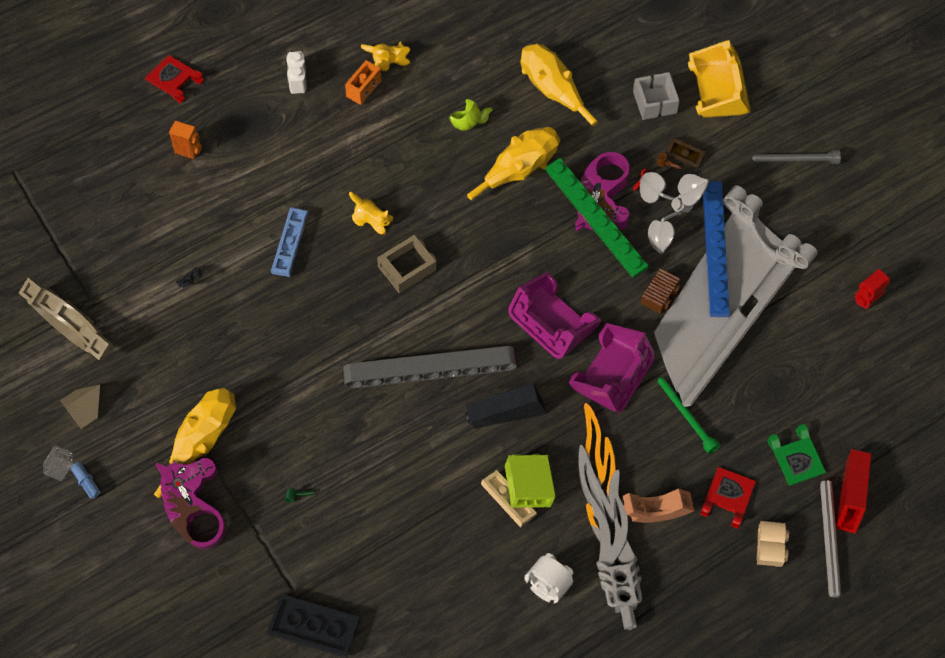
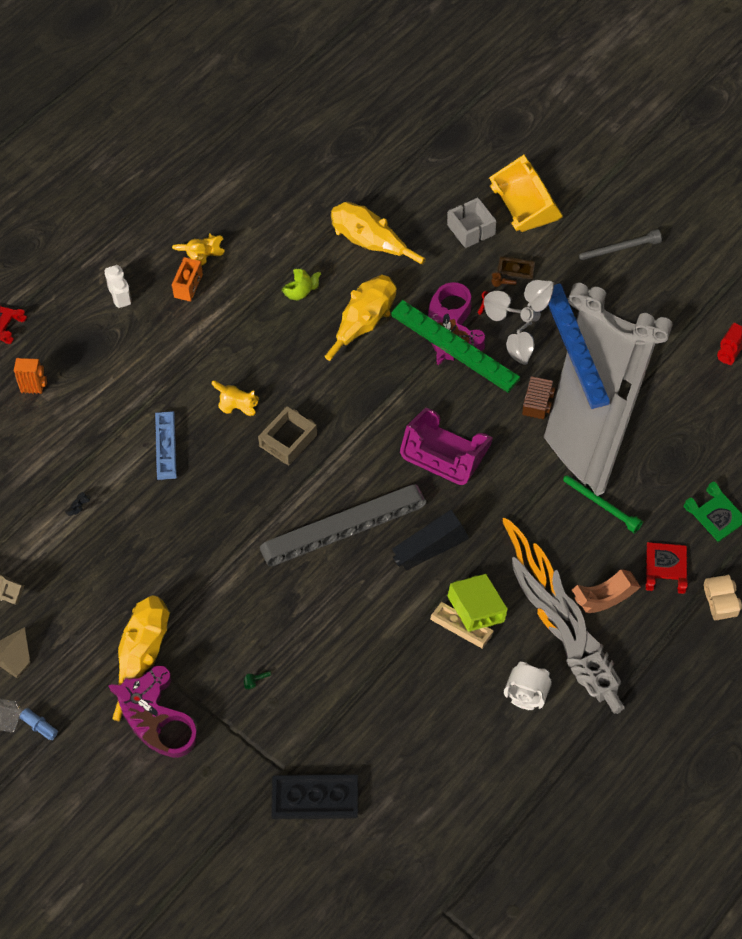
camera: 15 degrees left, 5 degrees down
magenta windscreen [569,323,655,413] -> none

